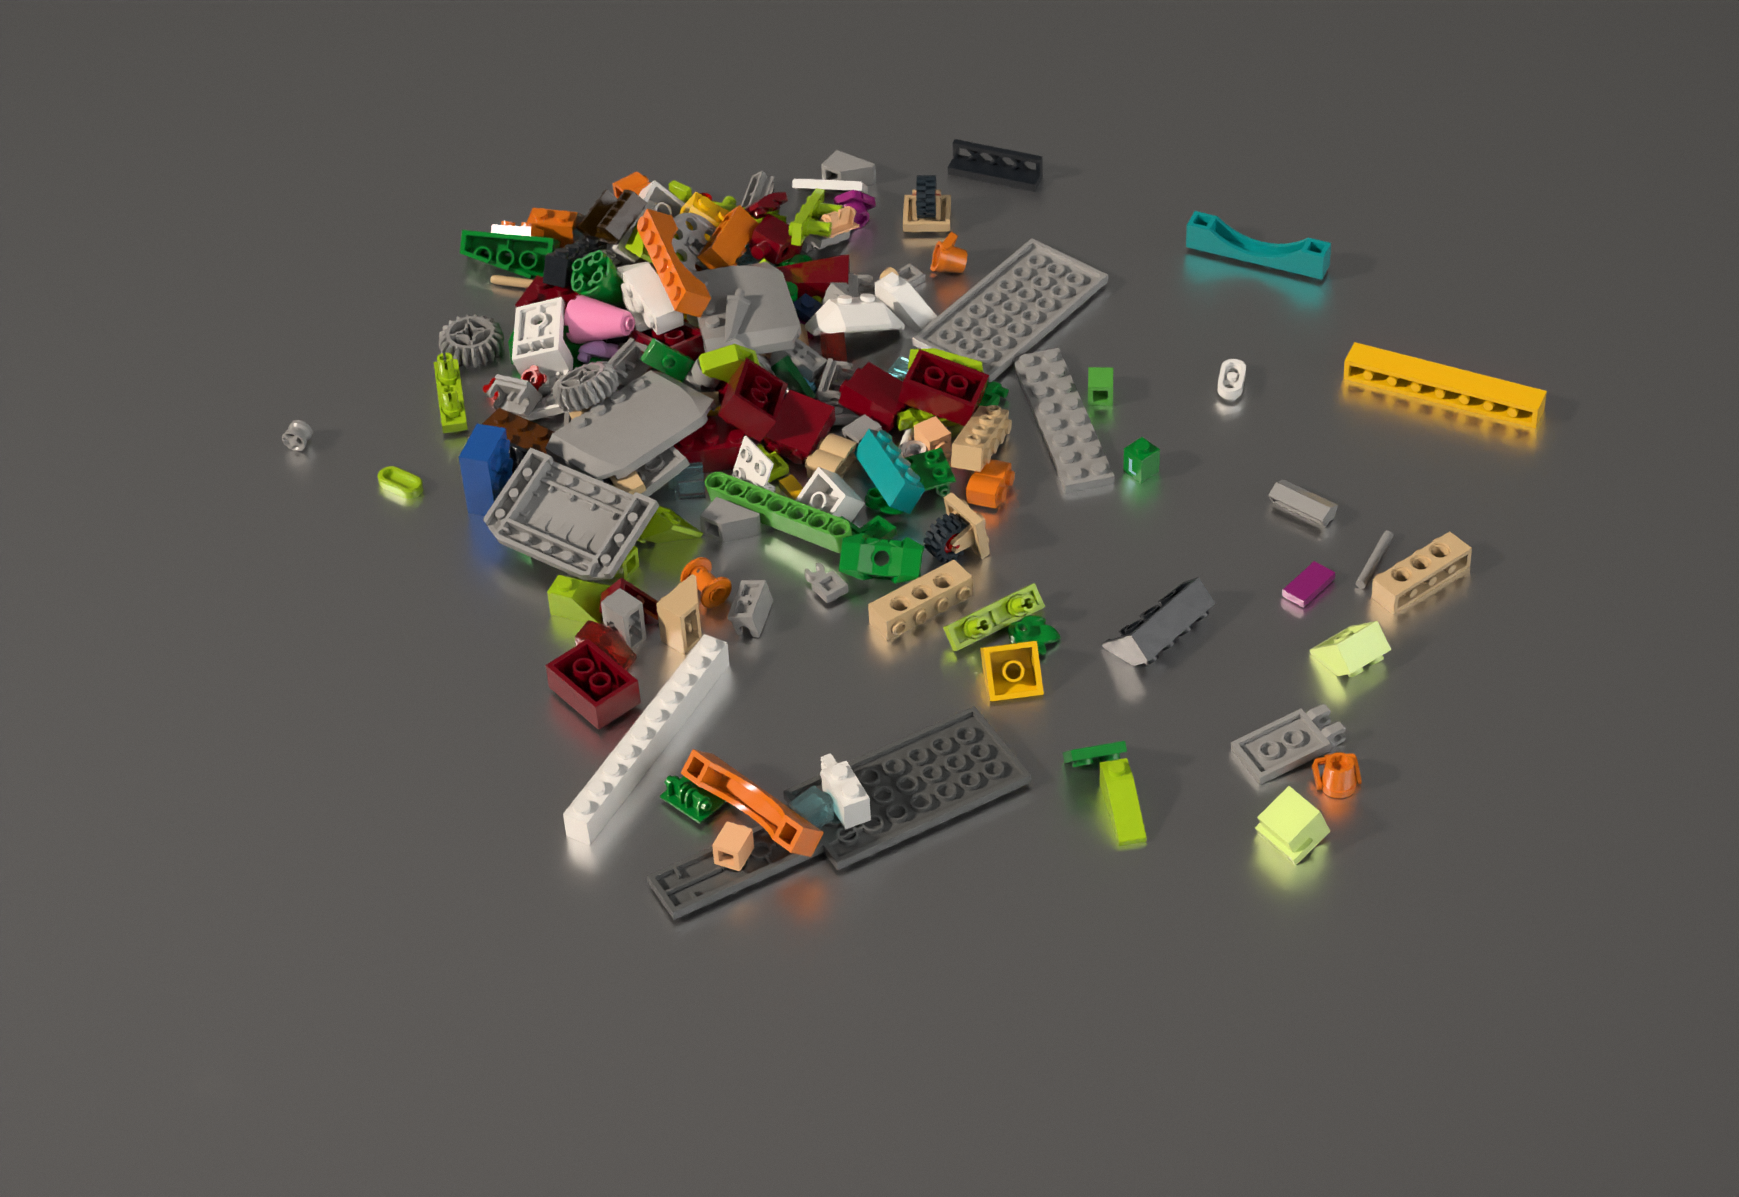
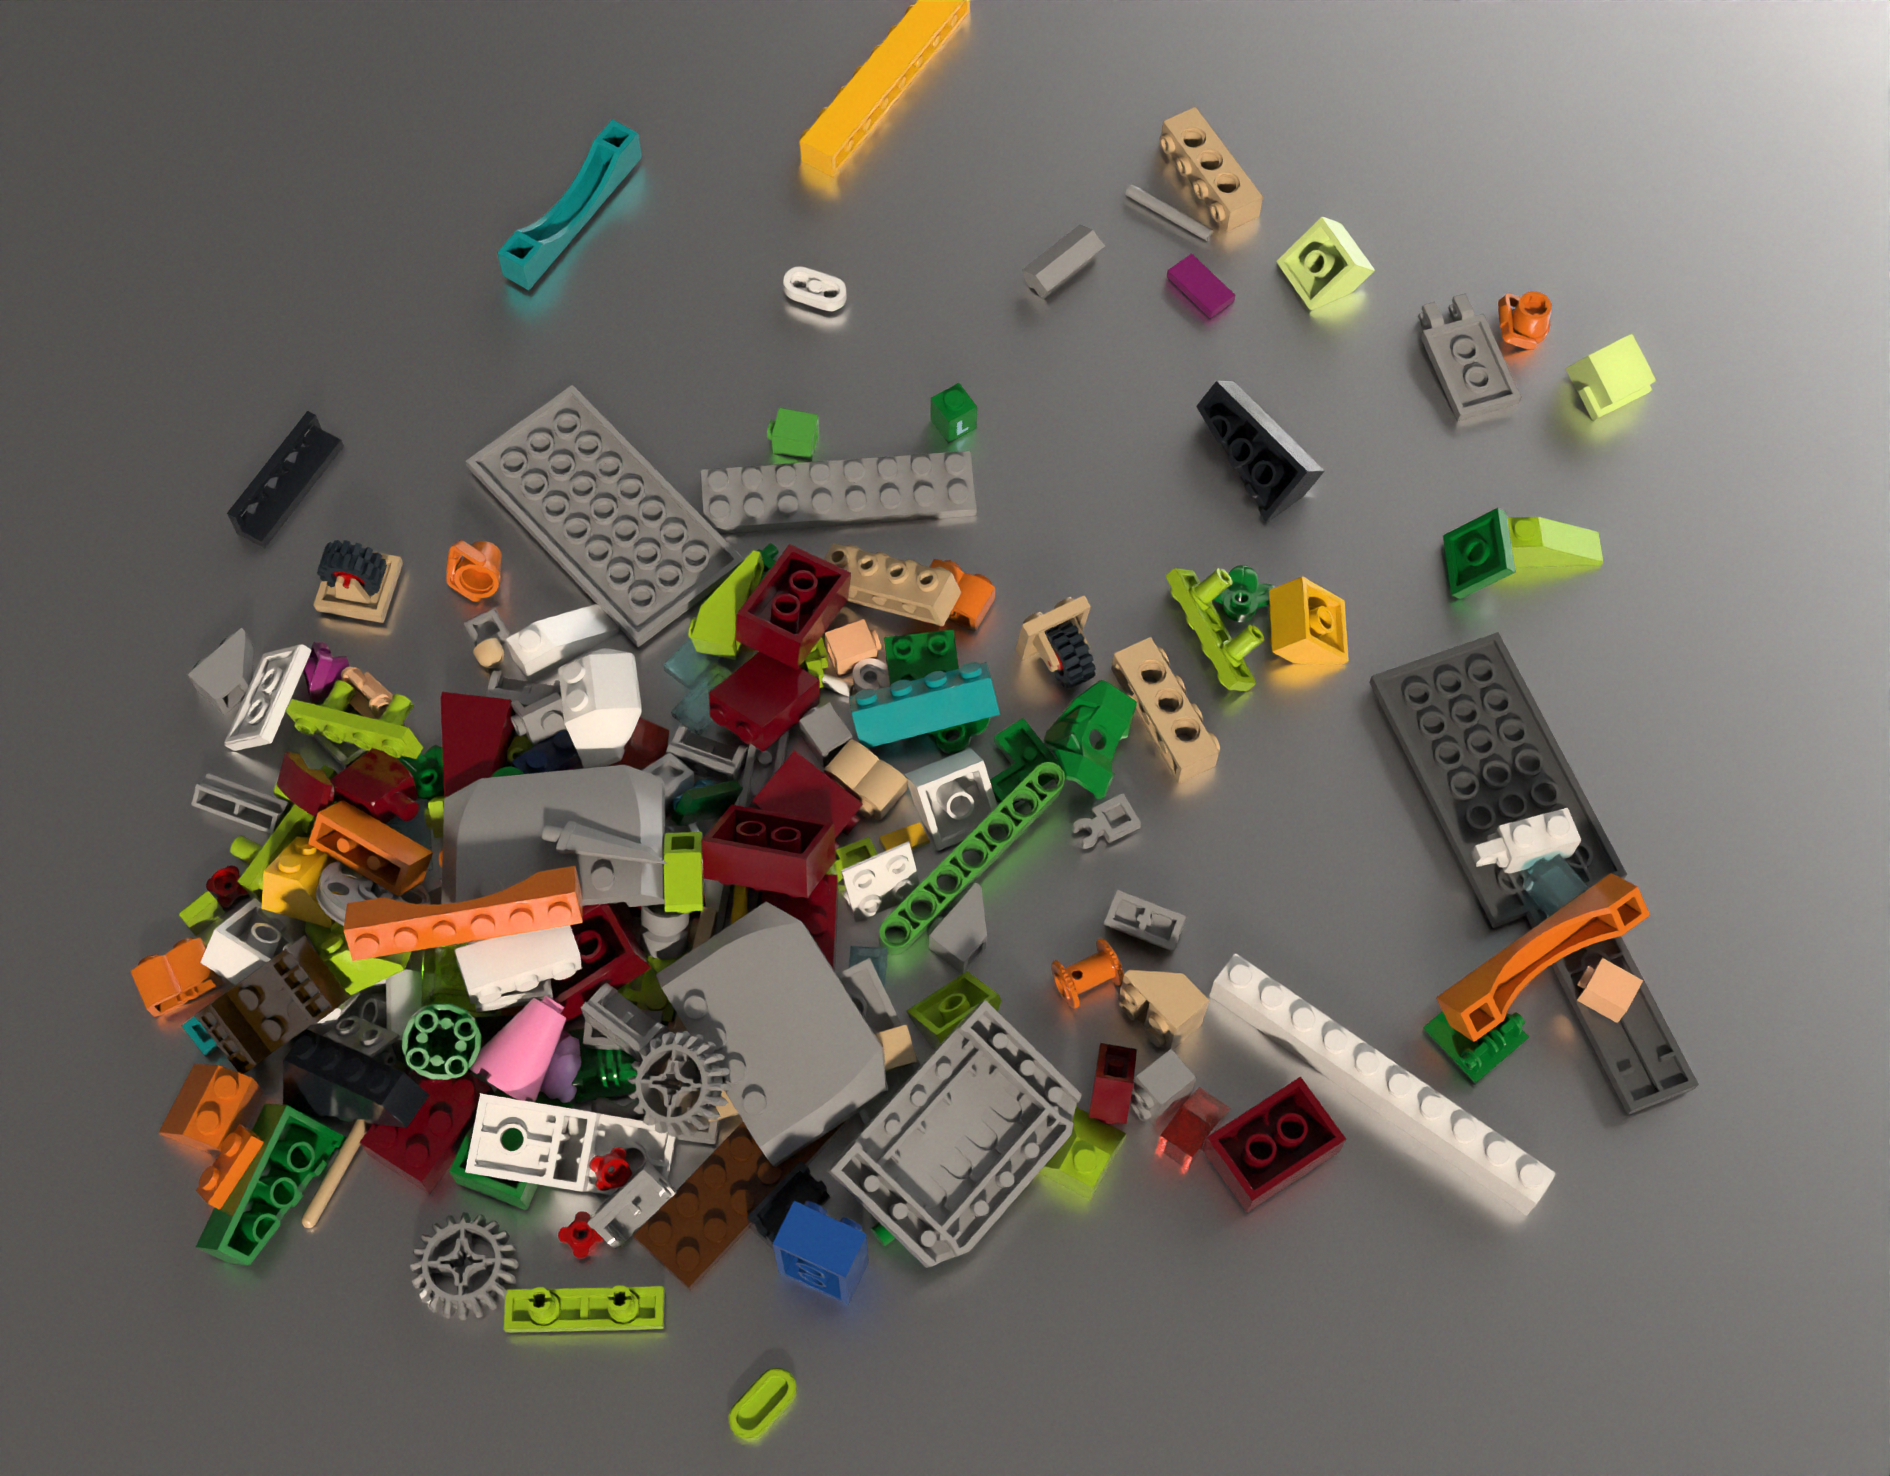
camera: 85 degrees left, 20 degrees up
green plate [640,338,695,382] -> none

